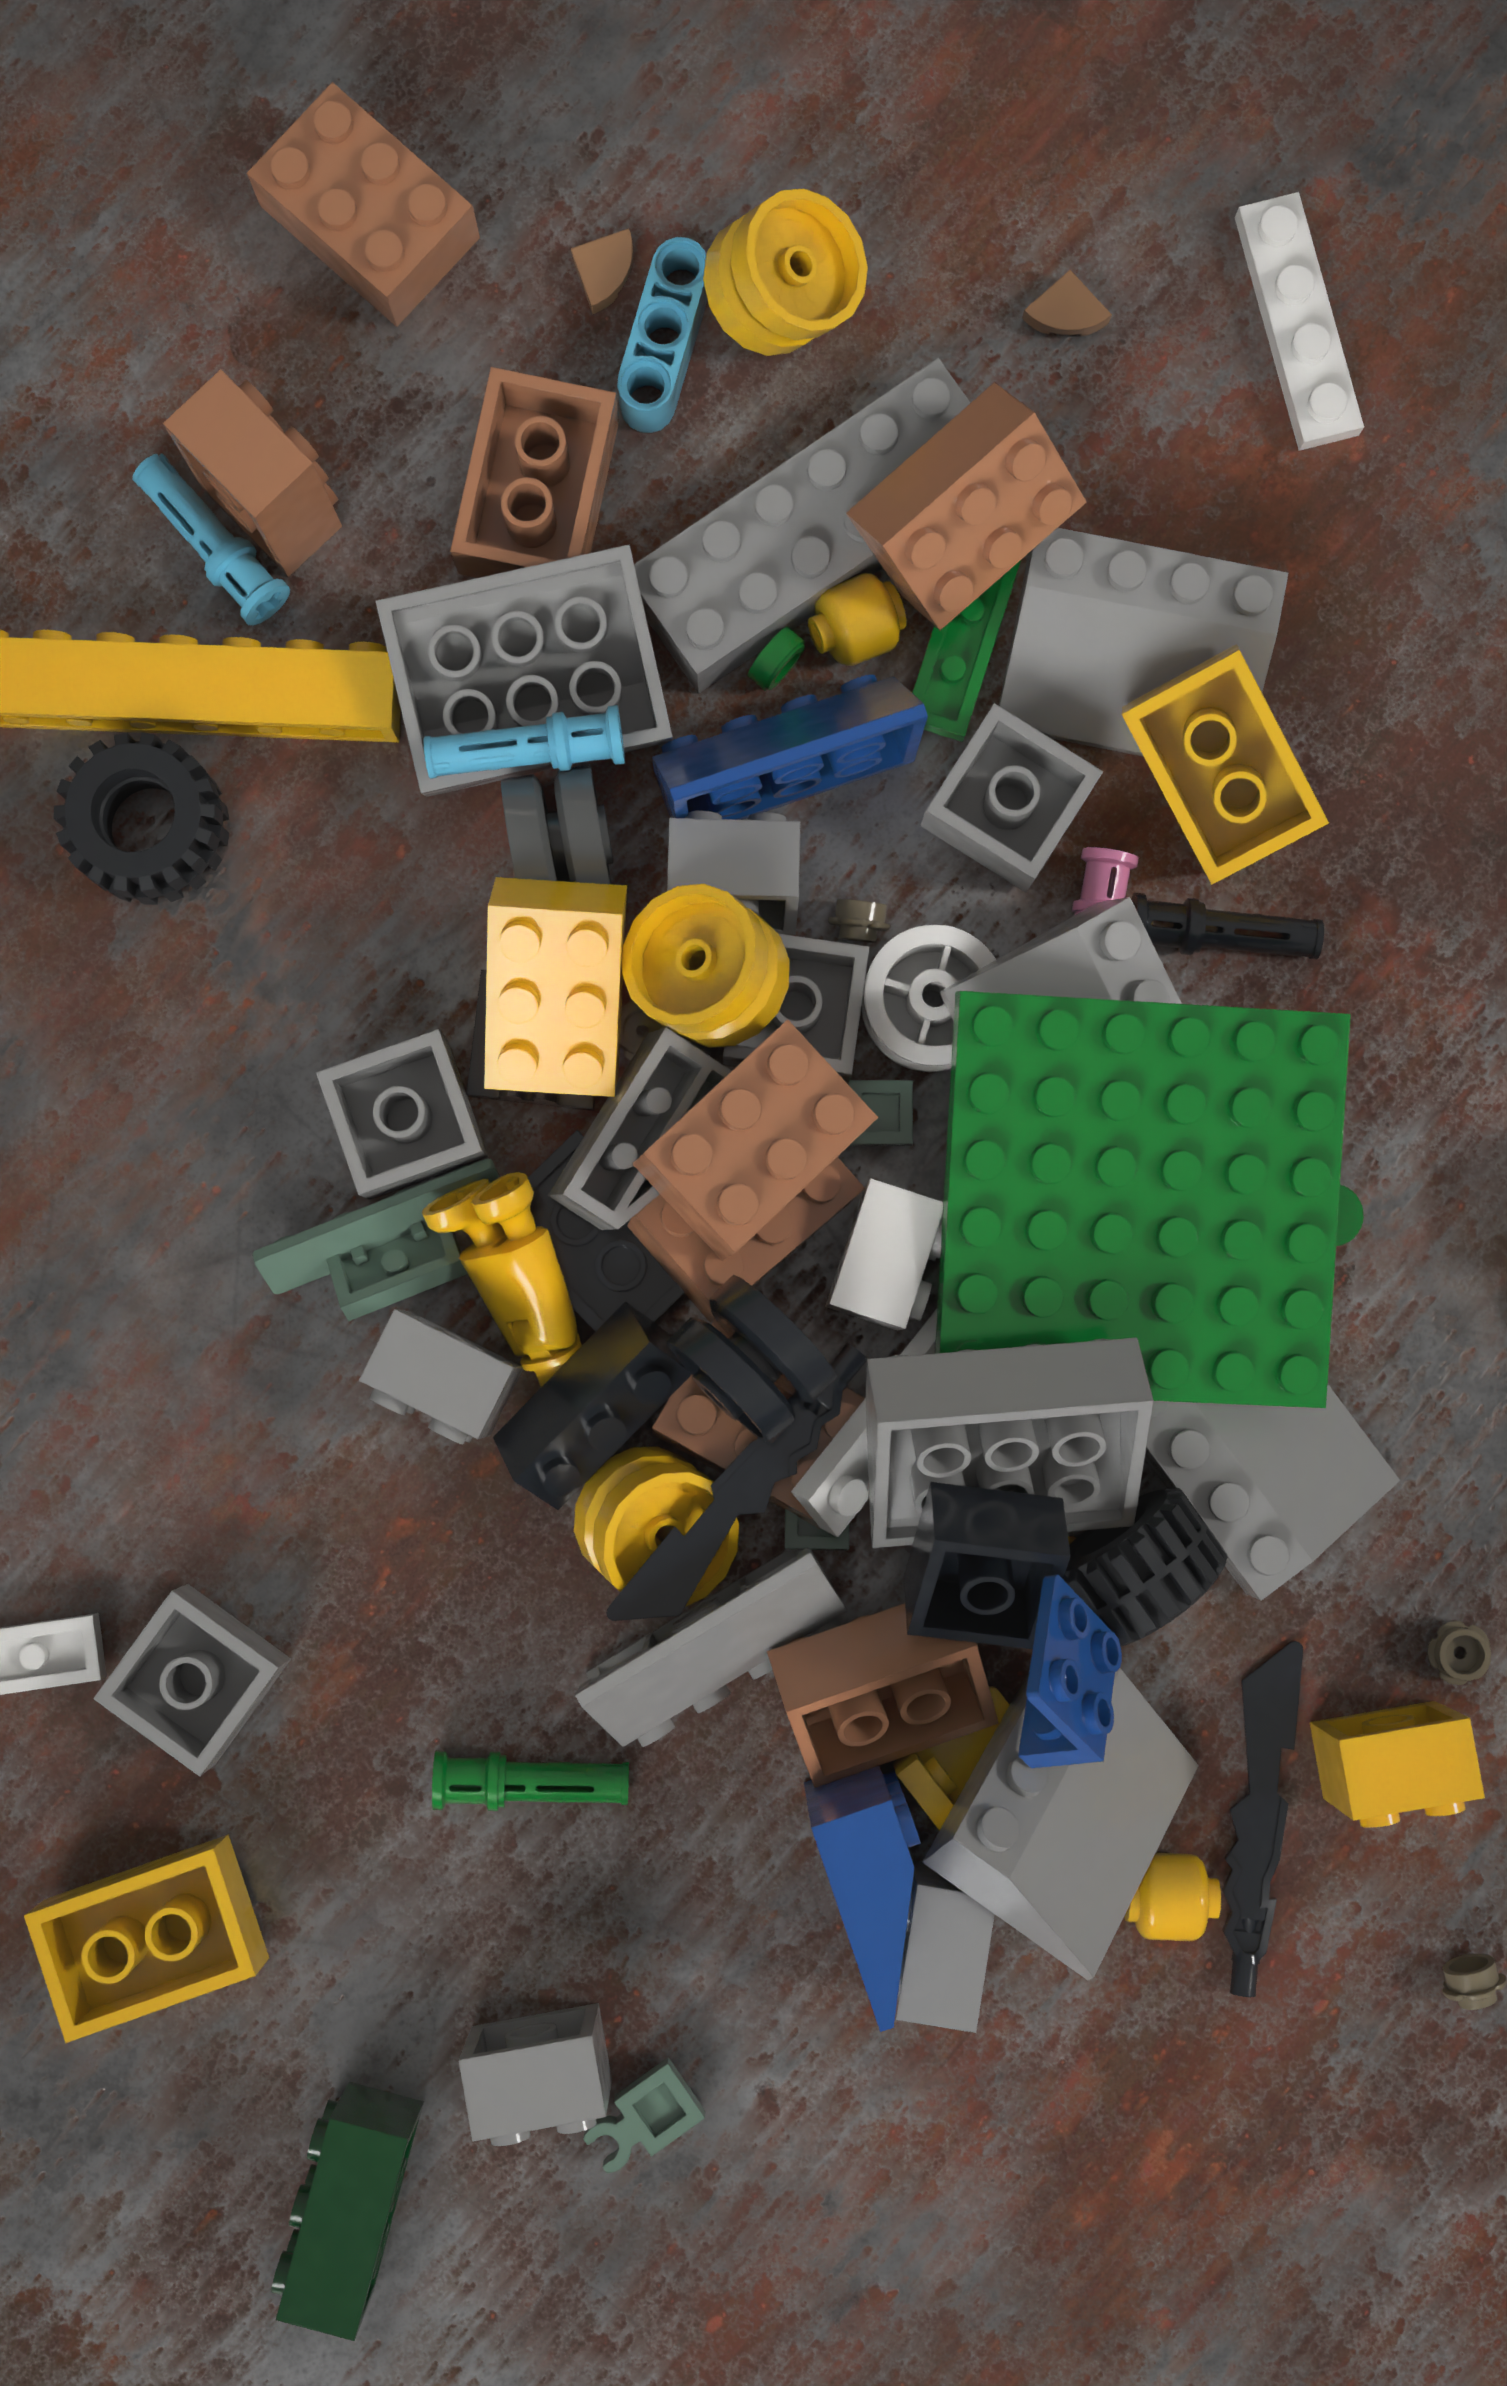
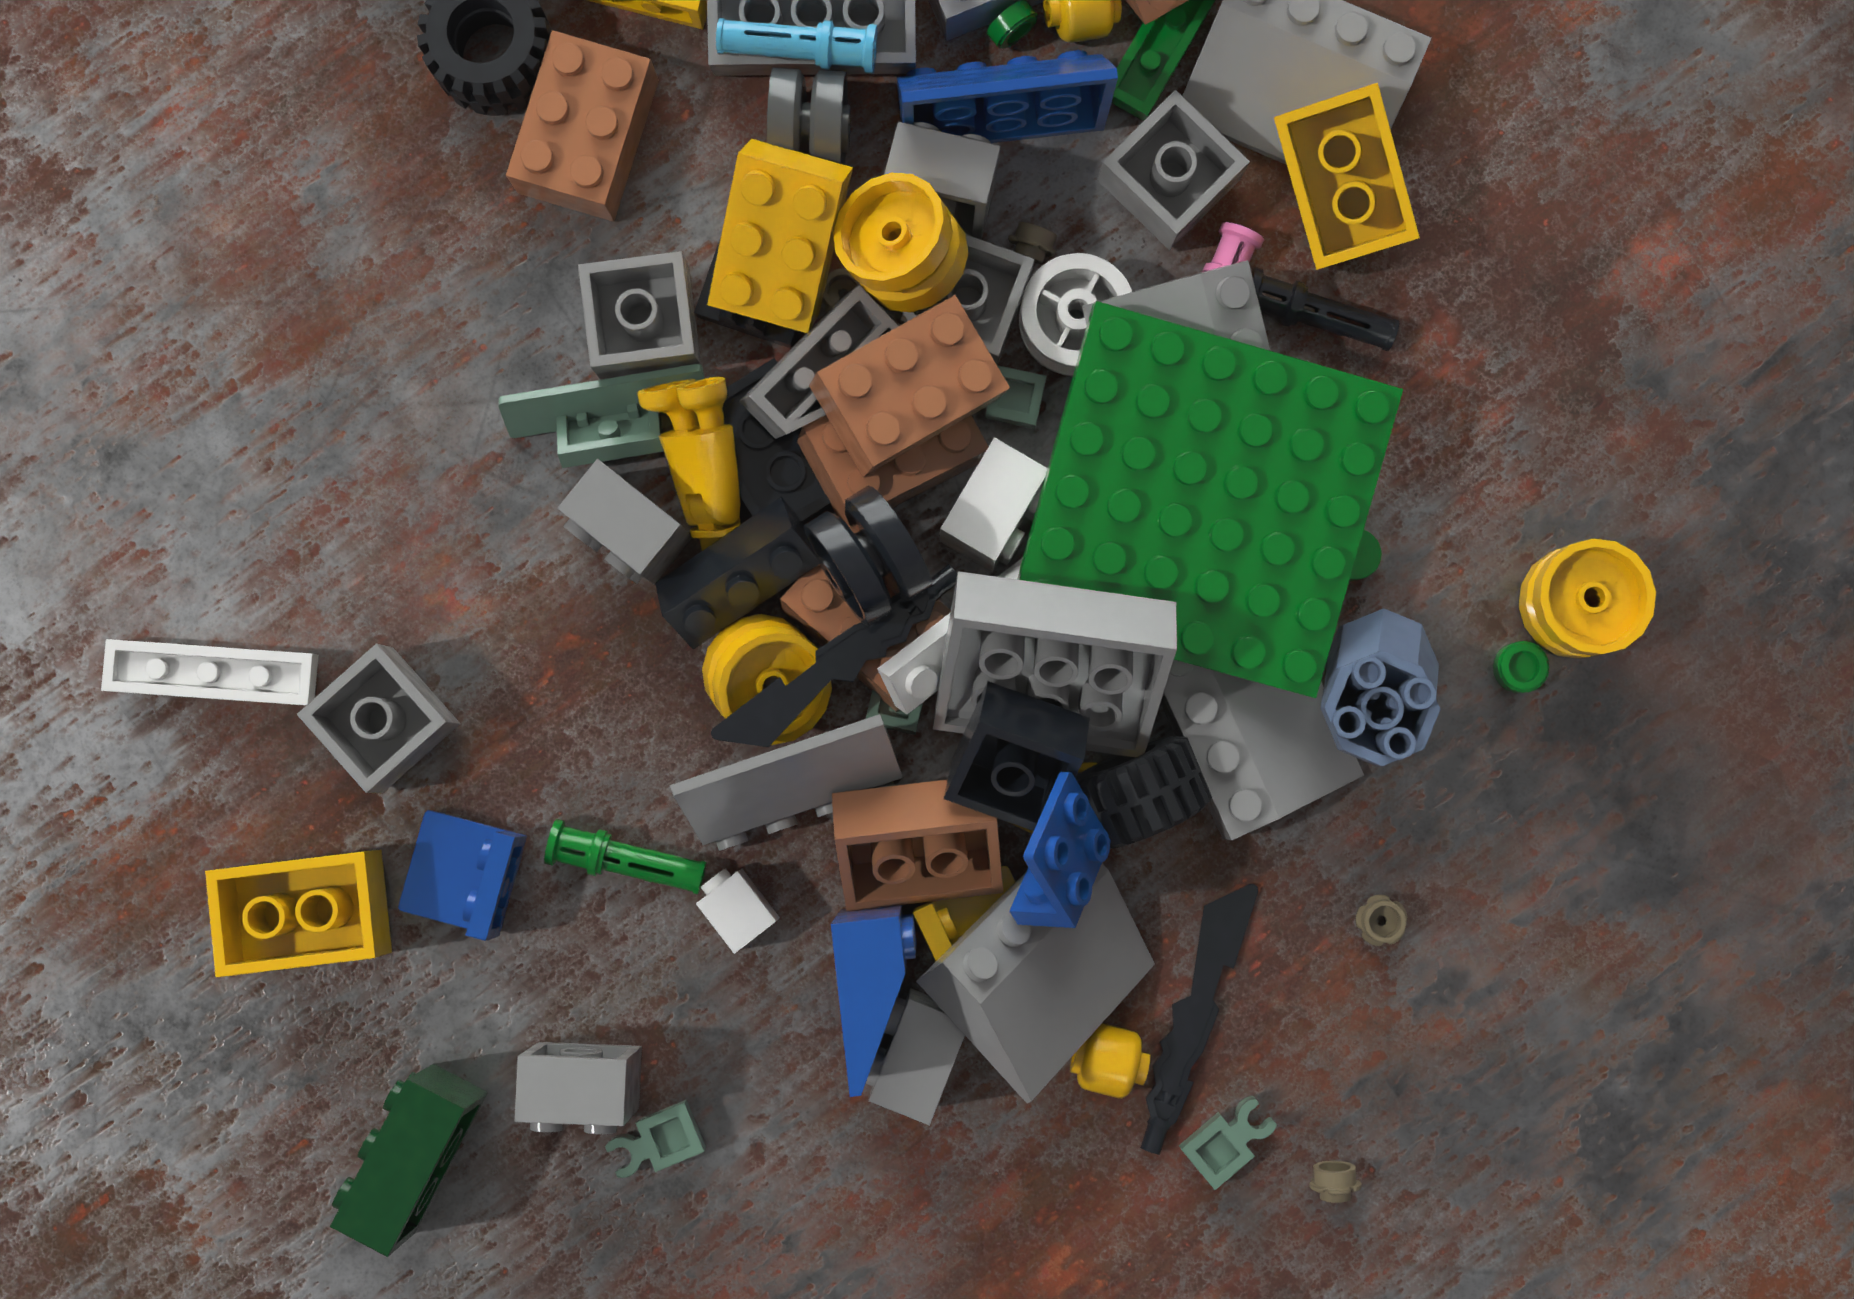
camera: 20 degrees right, 0 degrees up
yellow brick [1310,1701,1485,1827] -> none
none -> blue bracket [398,810,527,941]
none -> nougat brick [506,30,659,222]
none -> white brick [696,868,780,954]
none -> sand green plate [1179,1096,1277,1190]
none -> sand blue brick [1320,608,1441,767]

